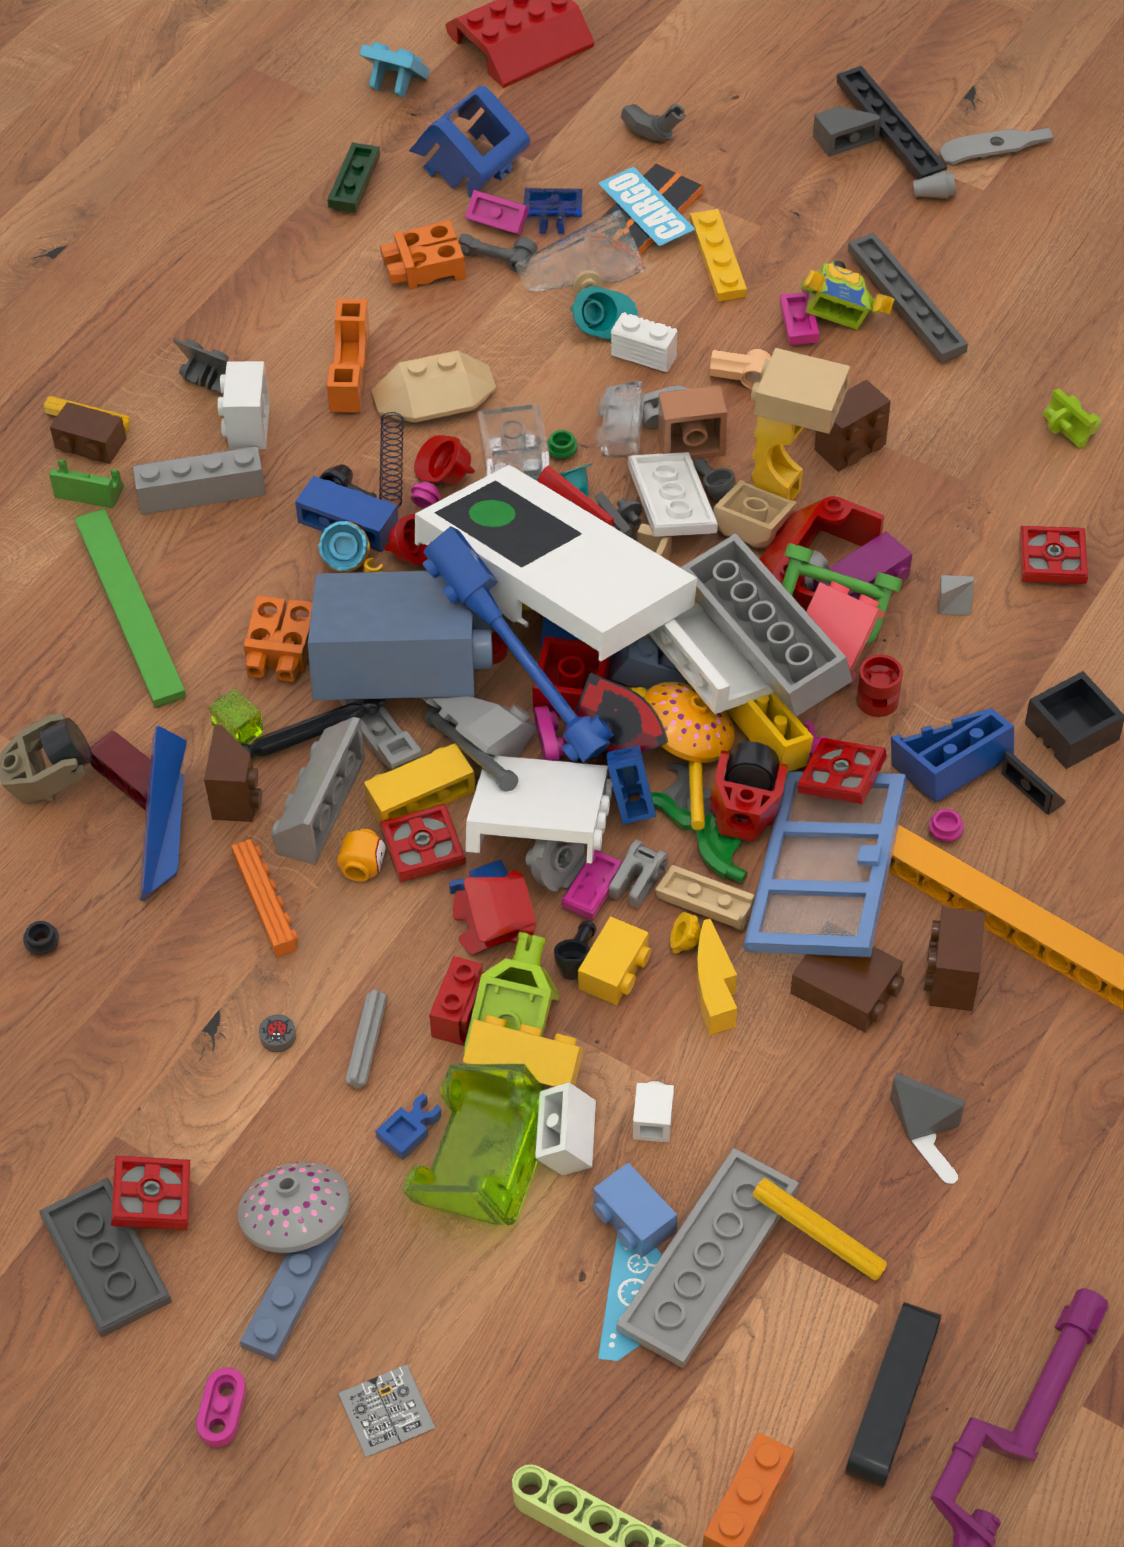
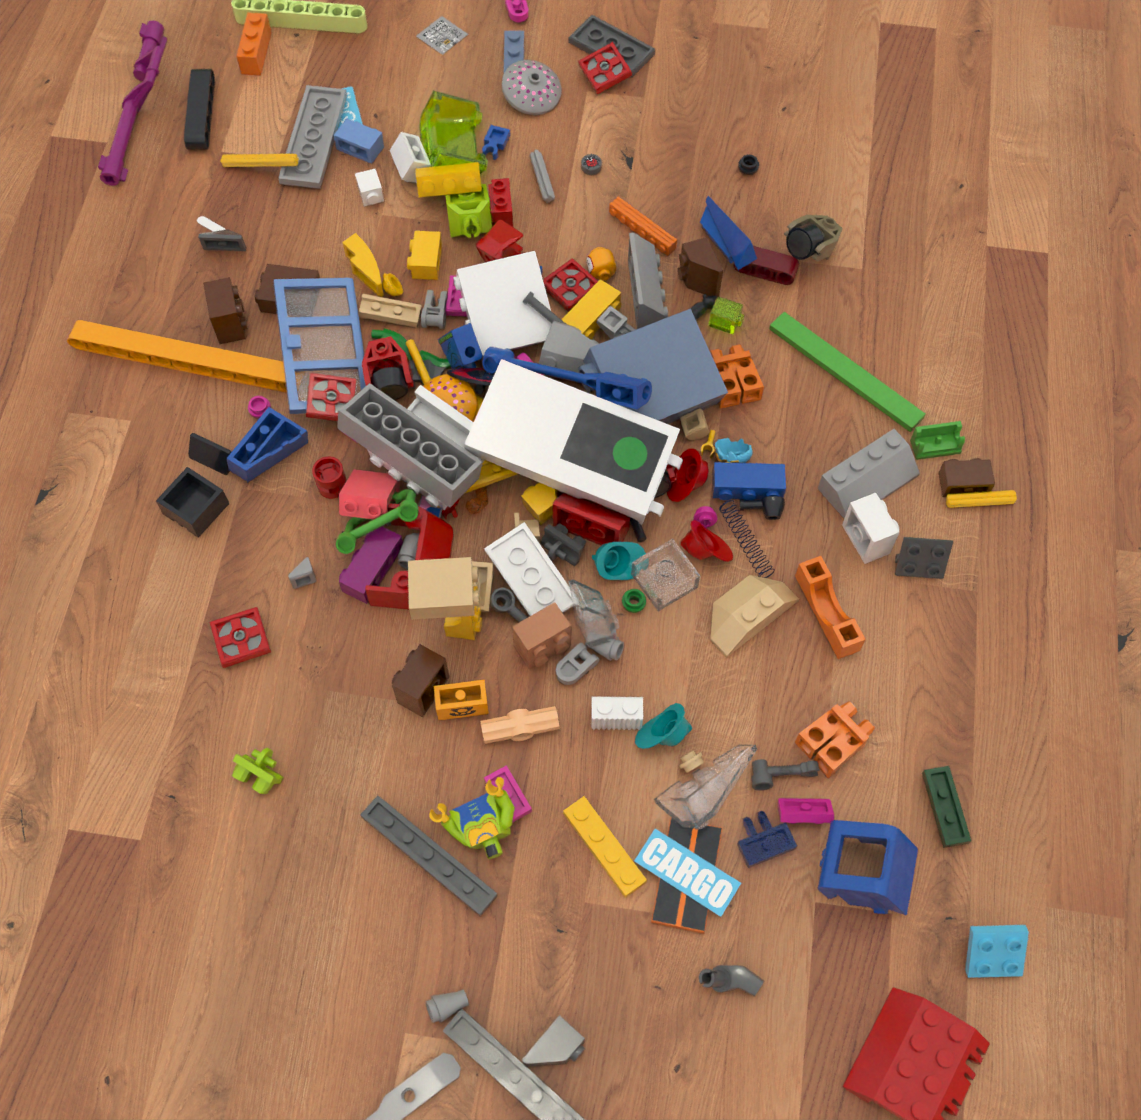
camera: 155 degrees right, 10 degrees up
black bar [554,920,596,980] -> none

